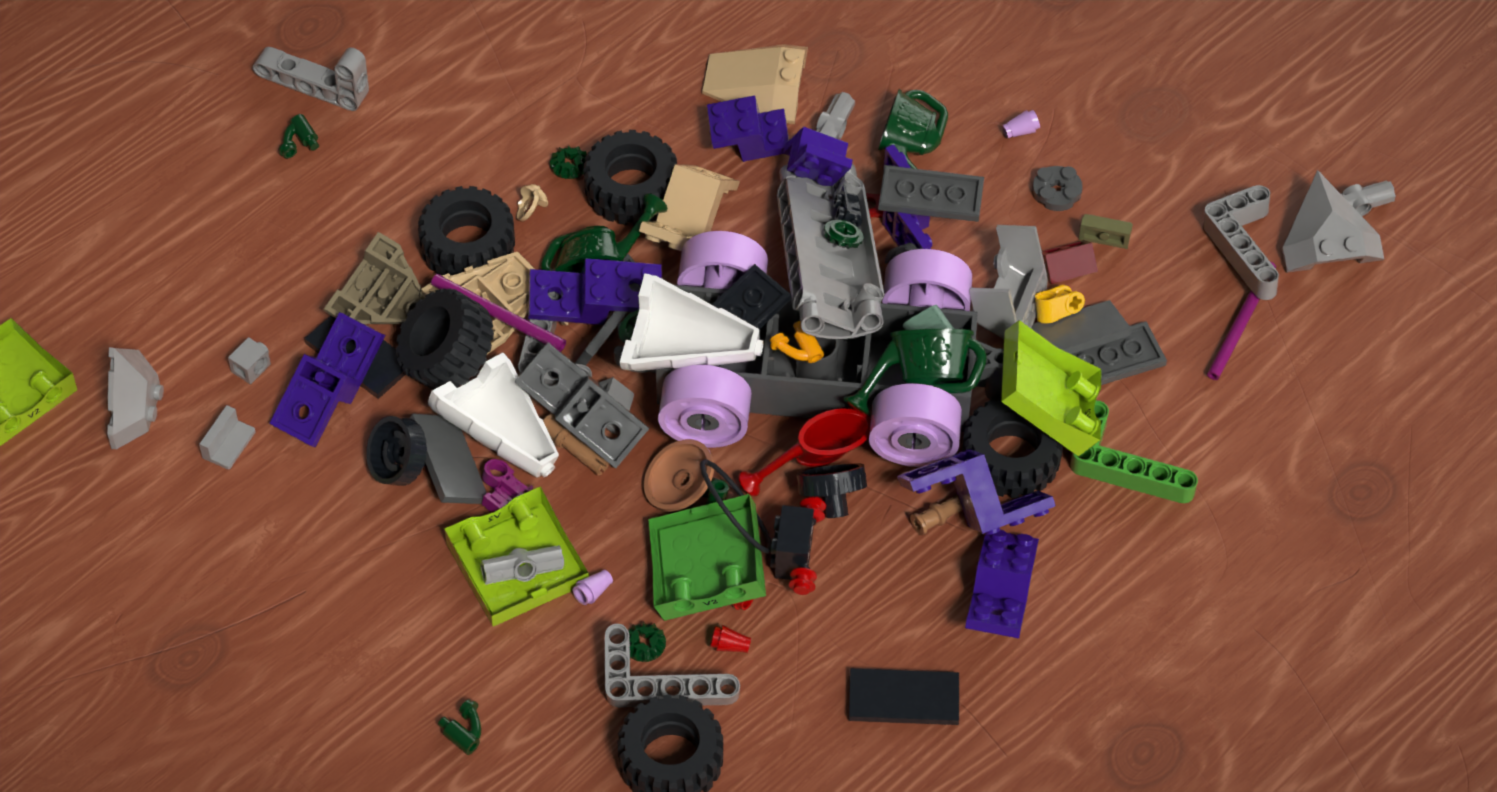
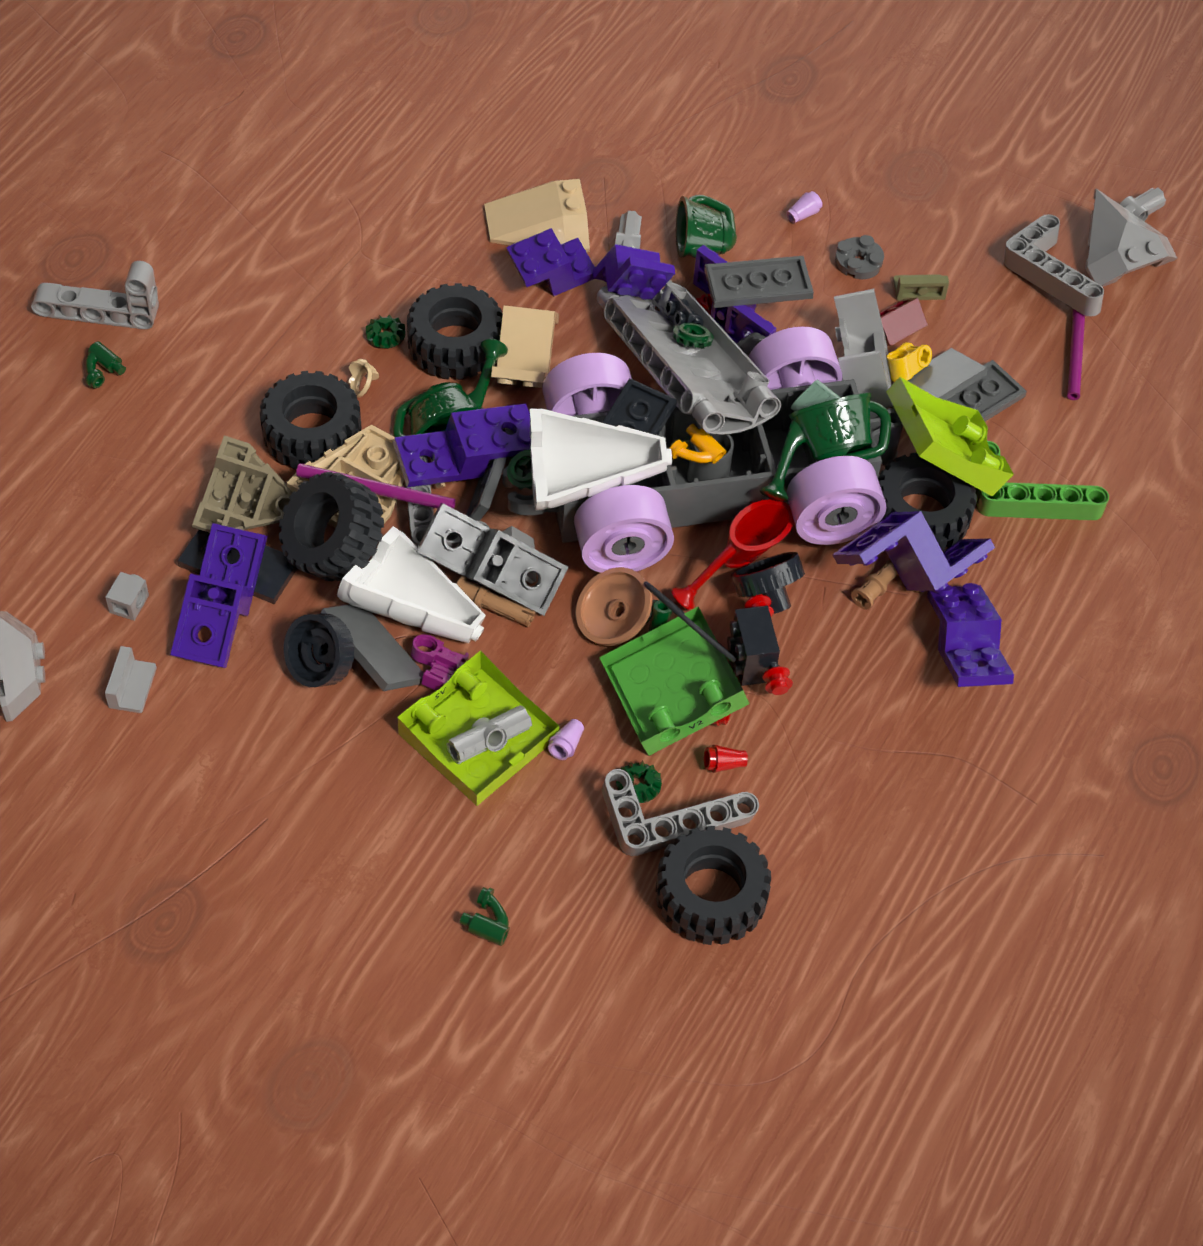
camera: 20 degrees left, 0 degrees up
black tile [849,668,959,725] -> none

